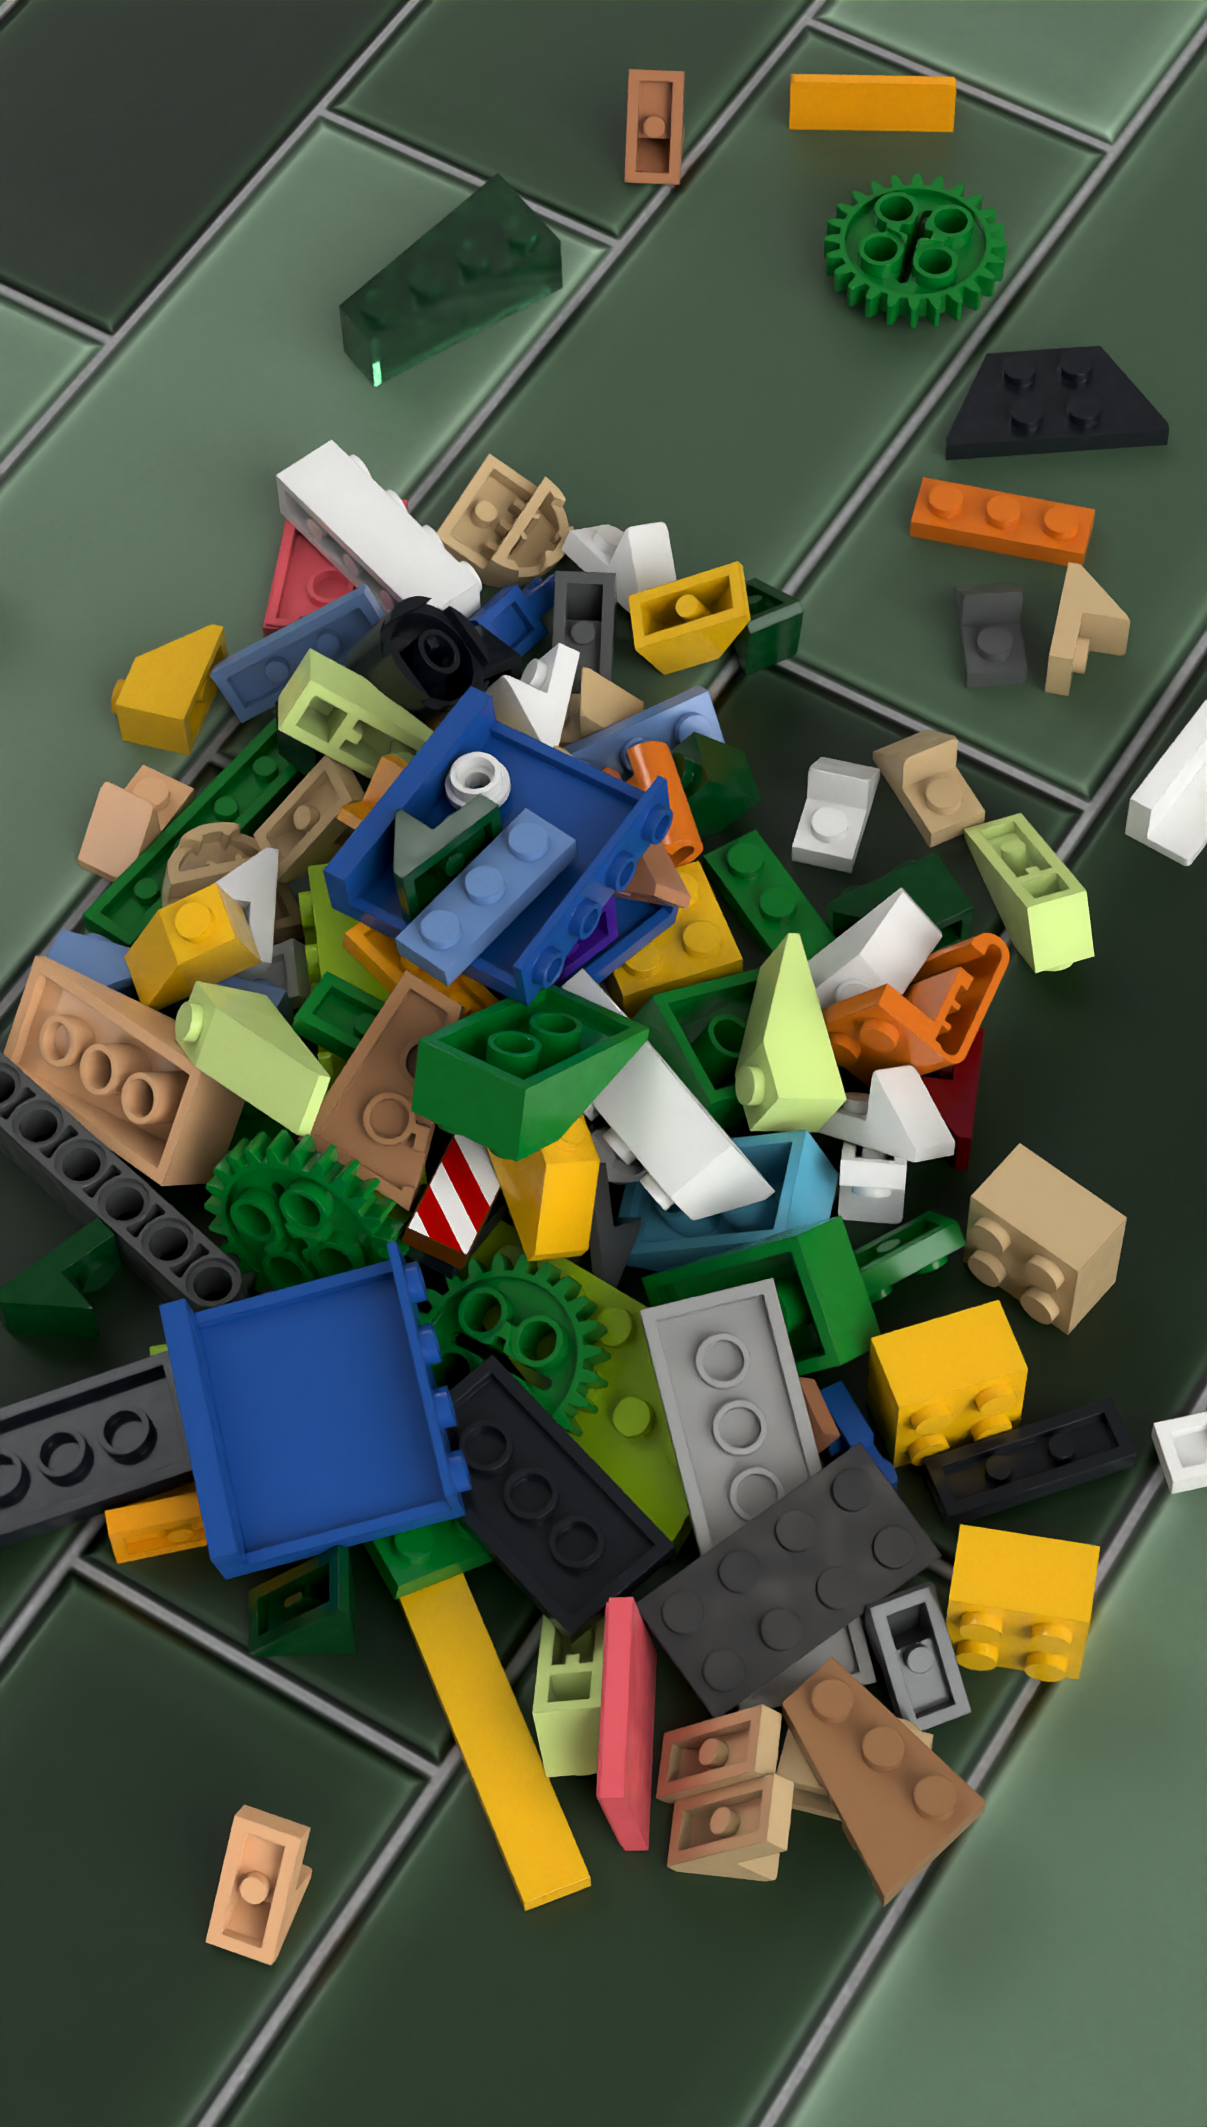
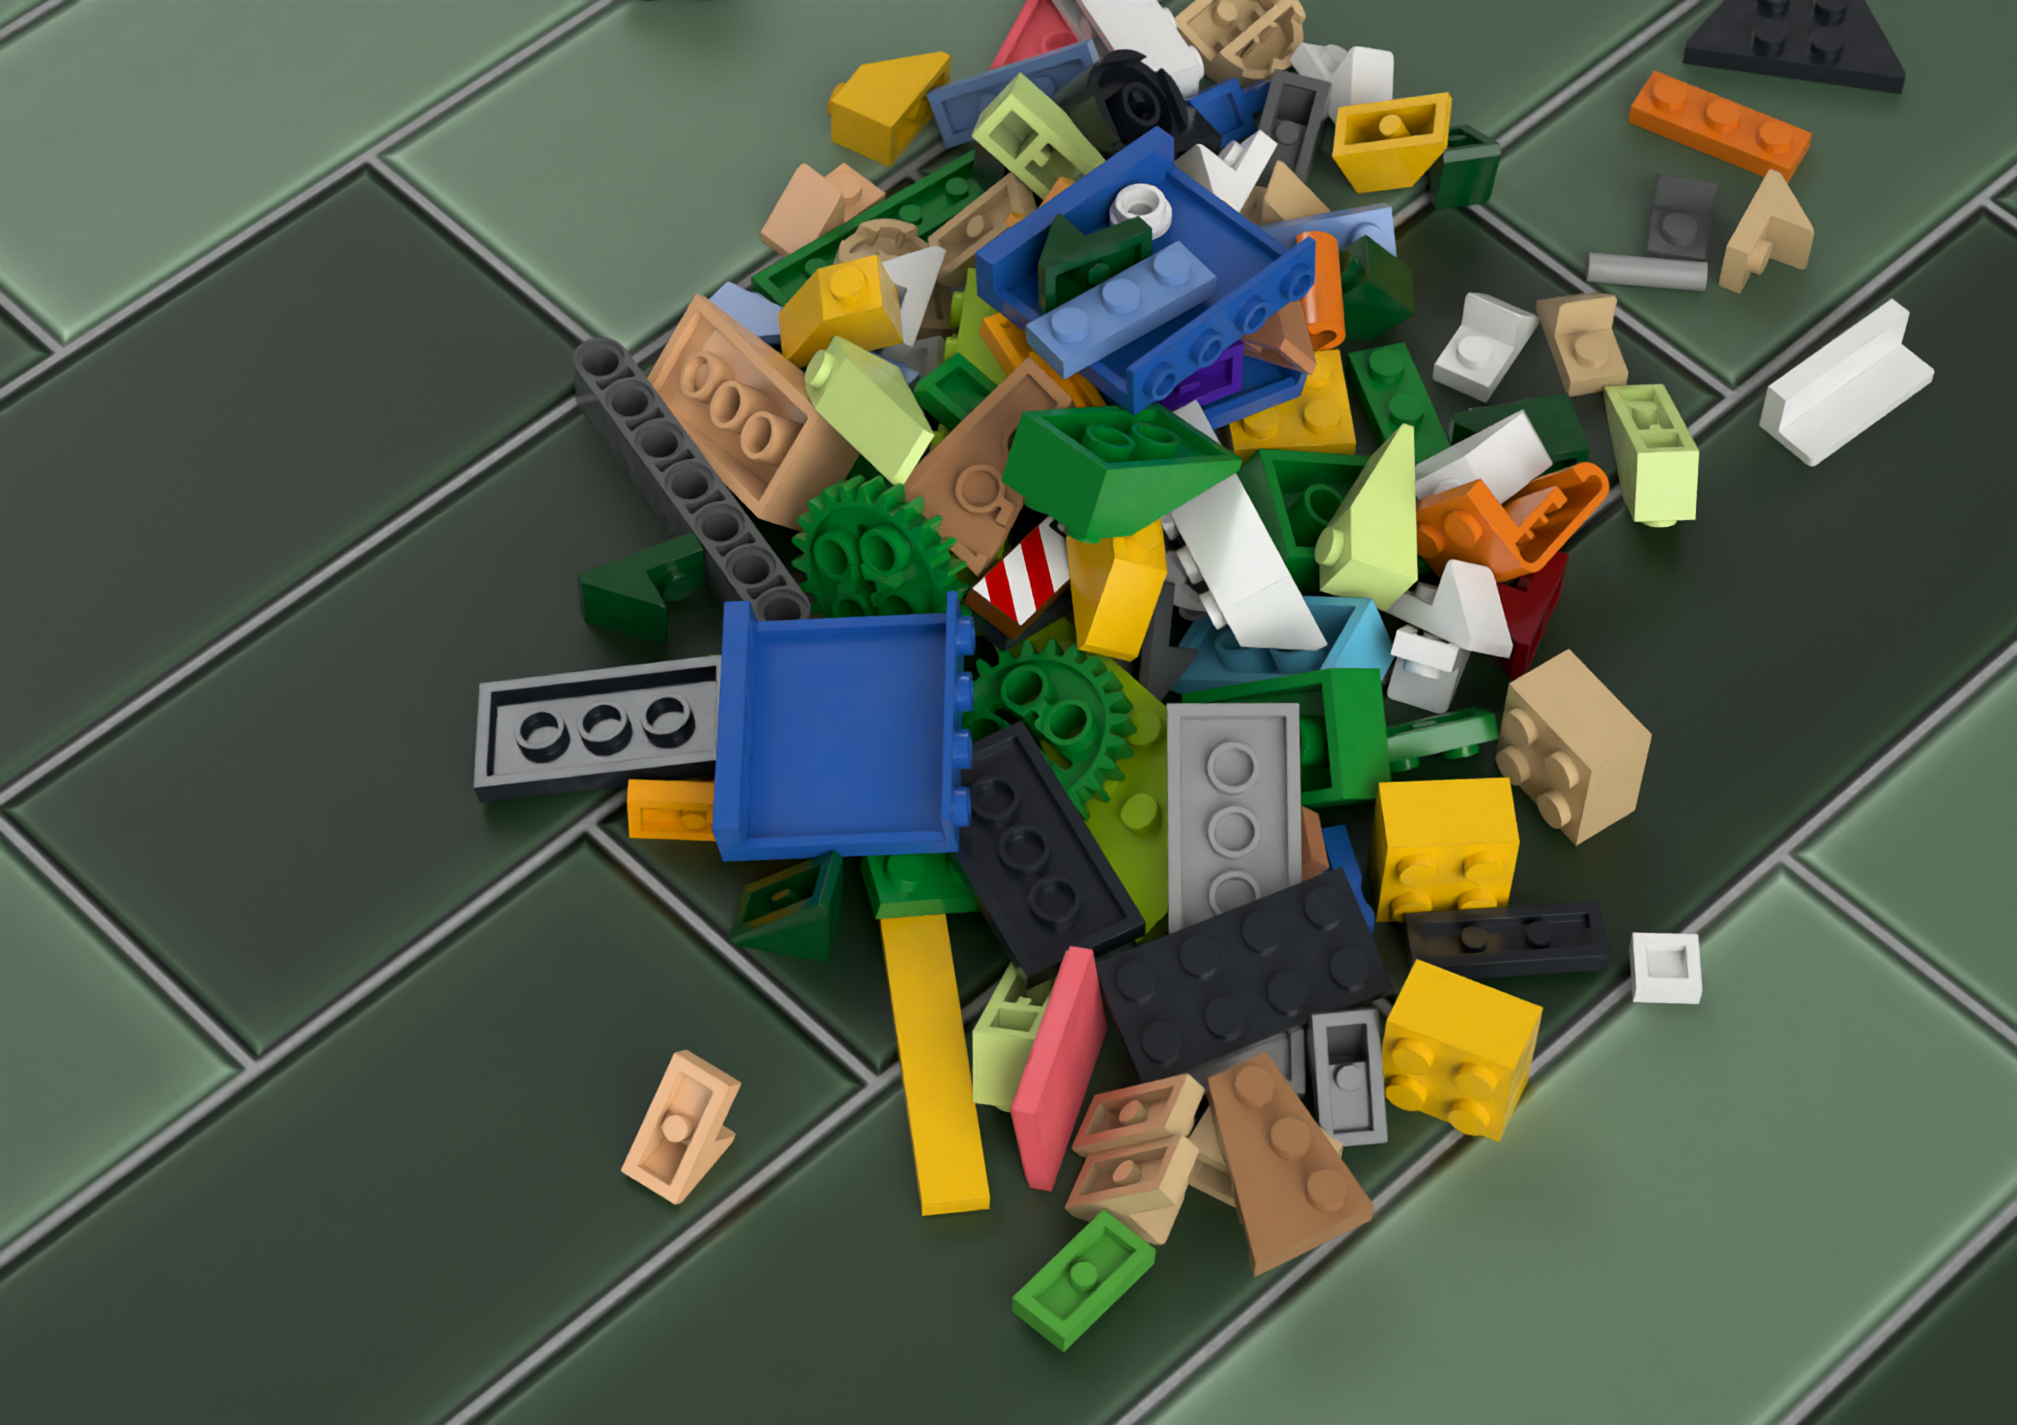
camera: 10 degrees right, 5 degrees down
none -> bright green plate [1012,1209,1156,1353]
none -> light grey piece [1586,252,1708,292]

